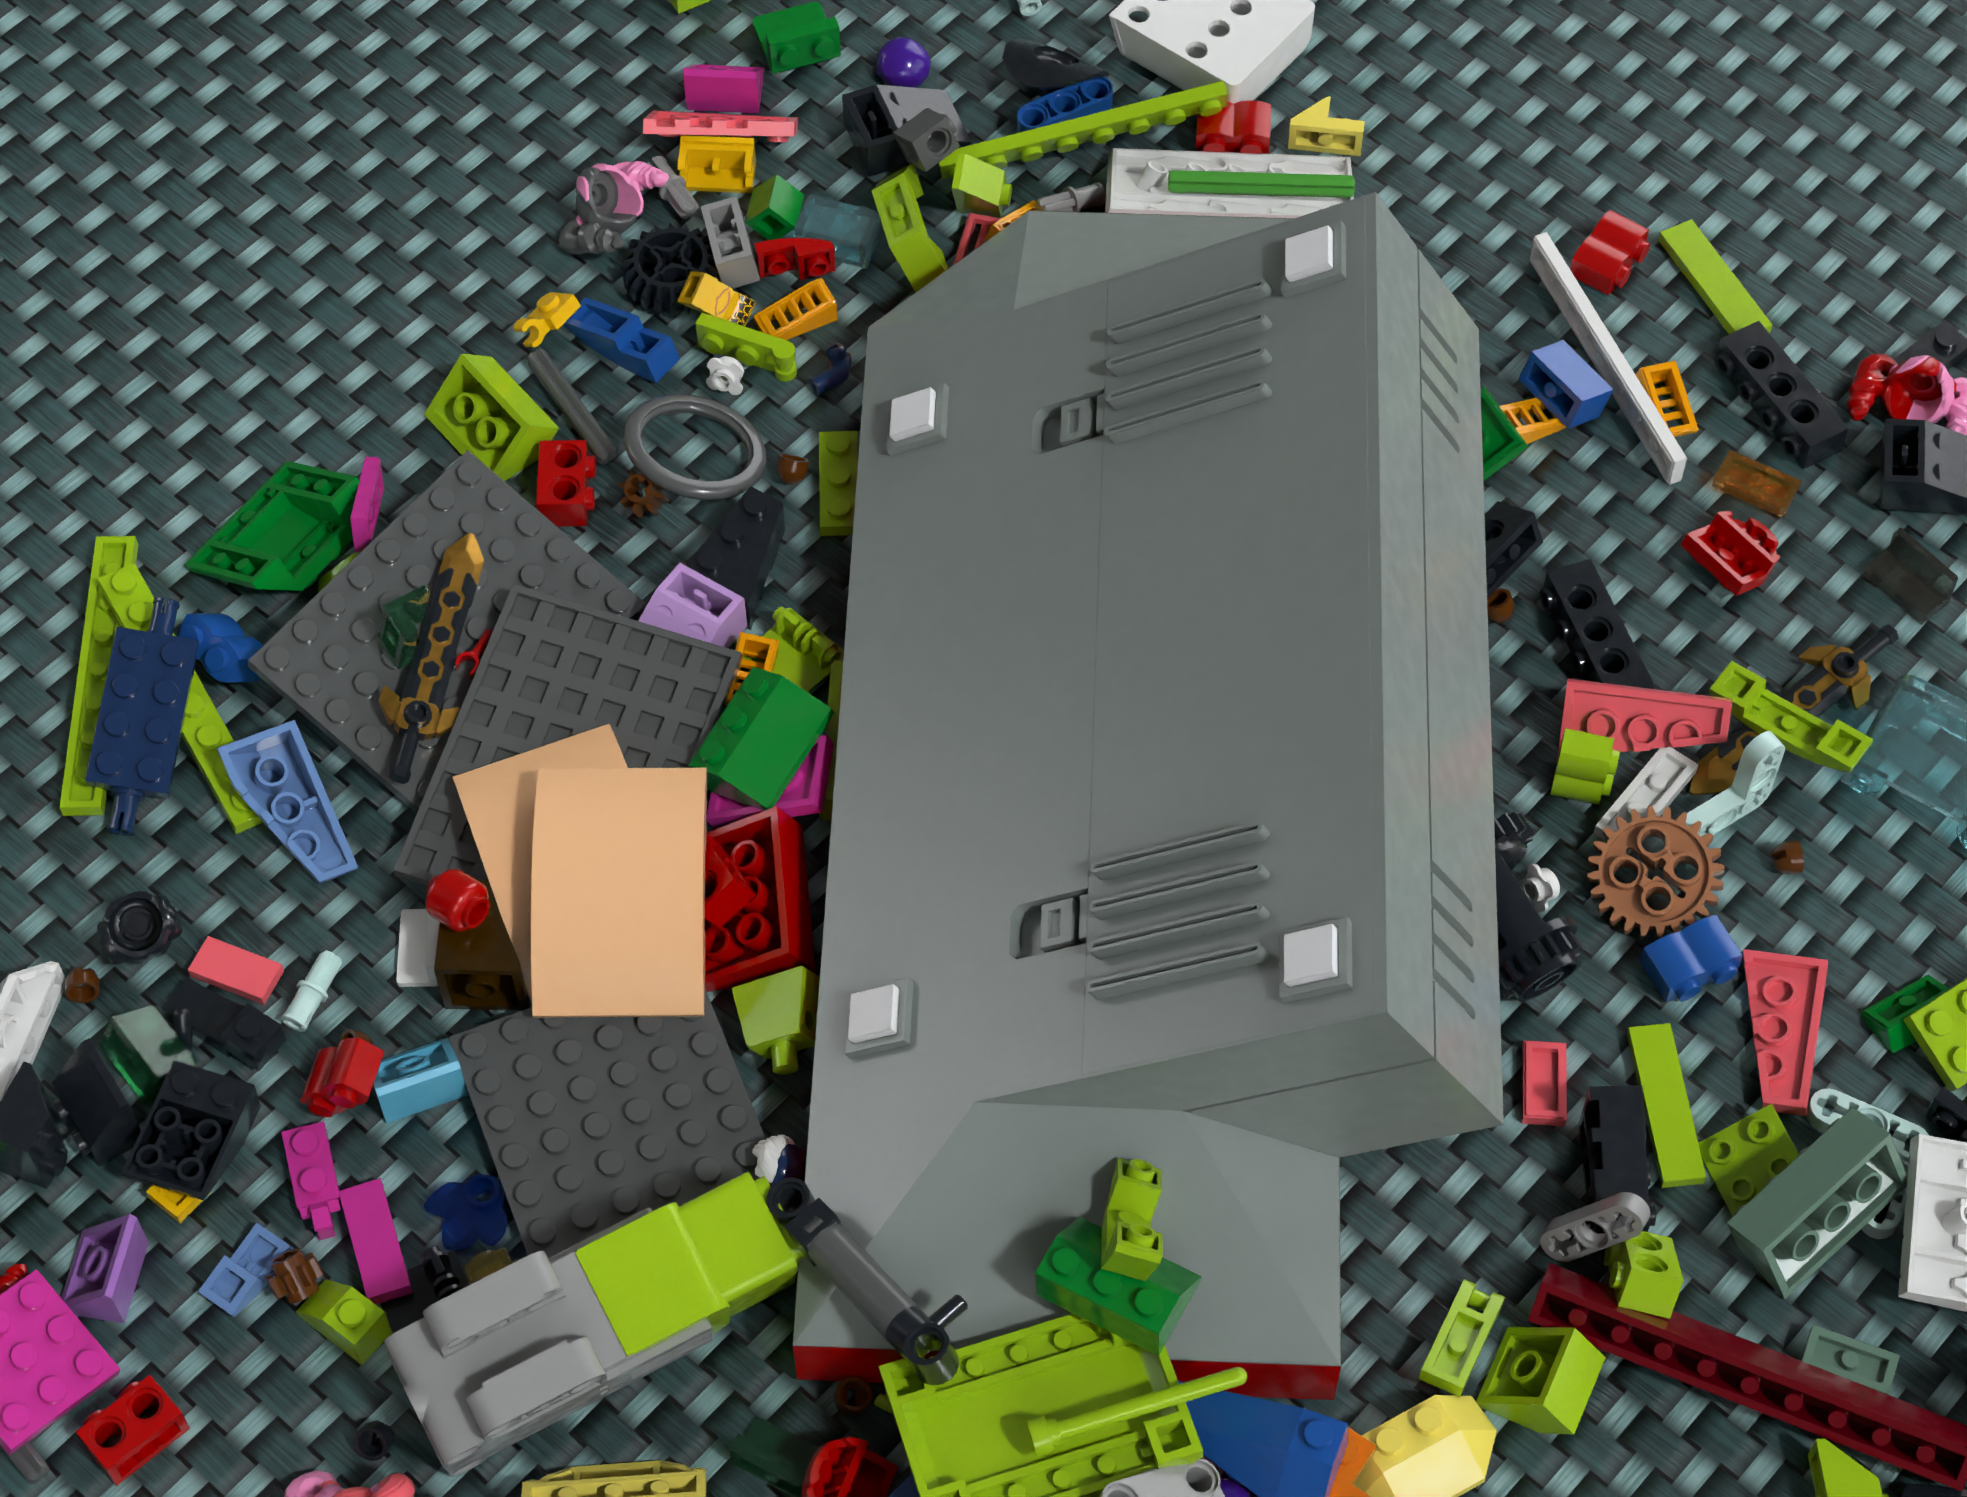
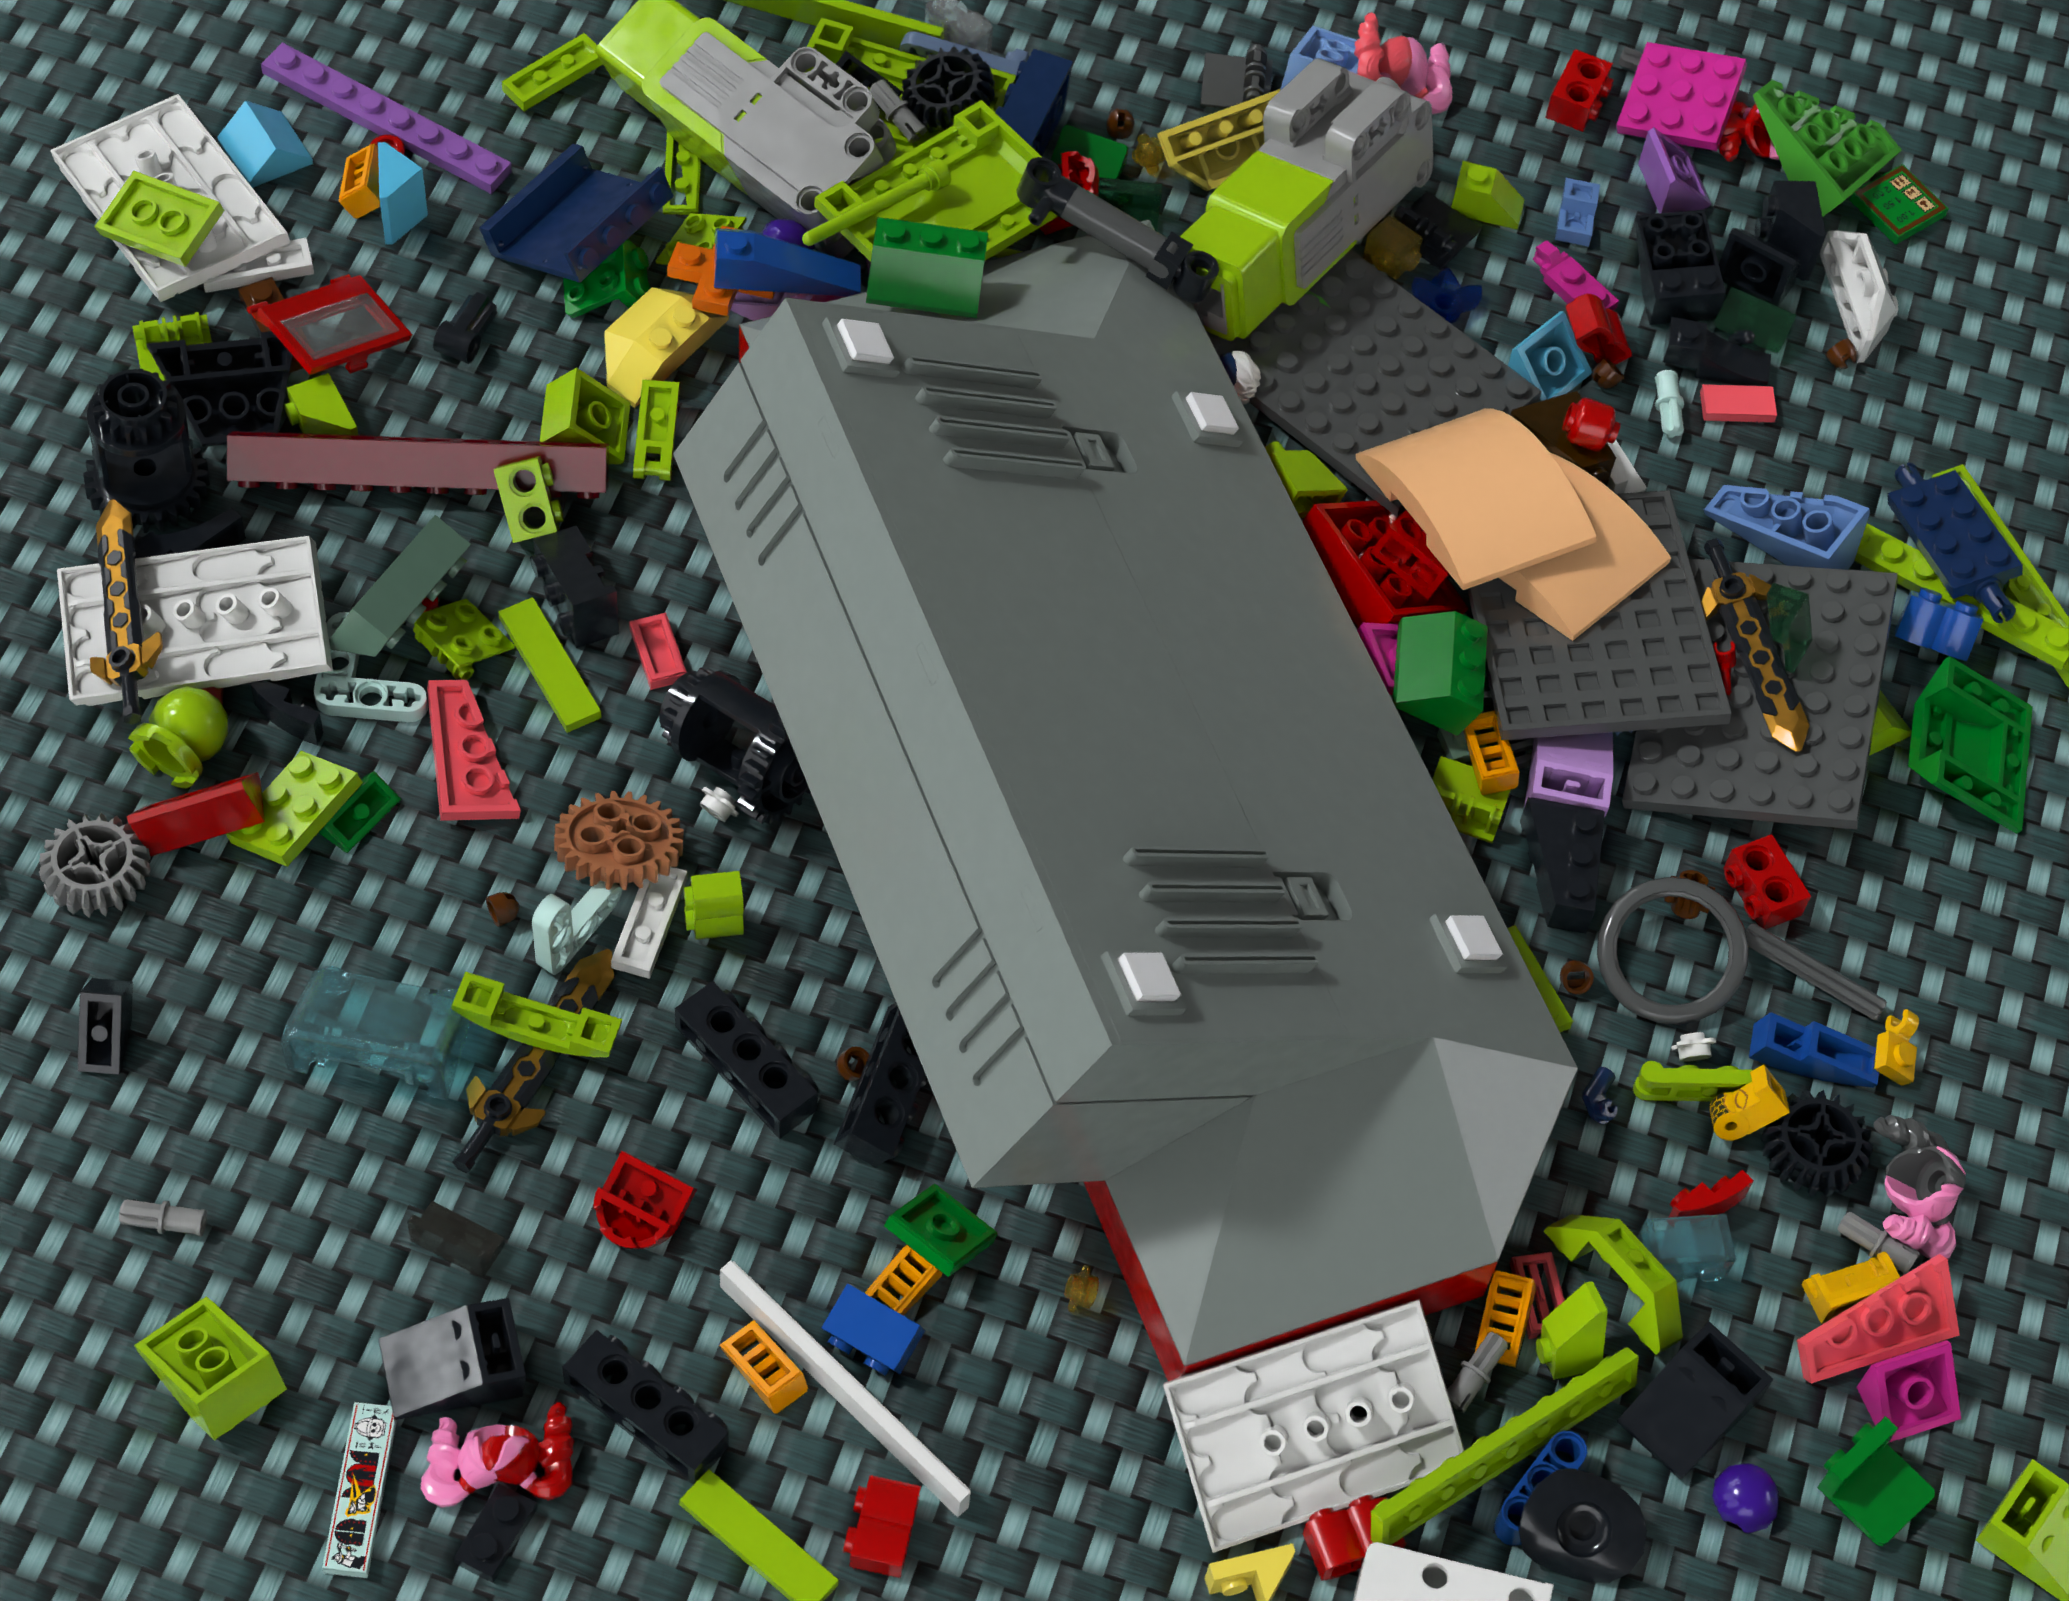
camera: 150 degrees right, 0 degrees up
black hair [97,891,183,965] -> none
reddish brown gear [265,1248,324,1303] -> none
dark pink tile [339,1178,413,1305] -> none
dark pink tile [350,457,384,552] -> none
lime slope [424,354,559,481] -> none
light grey brick [700,196,761,289] -> none
green brick [745,174,804,240] -> none
light orange slope [753,278,838,340] -> none
dark grey brick [893,108,960,172] -> none
lime slope [1101,1157,1163,1281] -> none
bright green axle [1168,170,1355,198] -> none
light grey beam [1540,1192,1650,1262] -> none
coral wing [1557,679,1732,759] -> none
blue brick [1640,915,1743,1002] -> none
clear orange plate [1712,450,1802,518] -> none
sand green plate [1801,1325,1900,1395] -> none

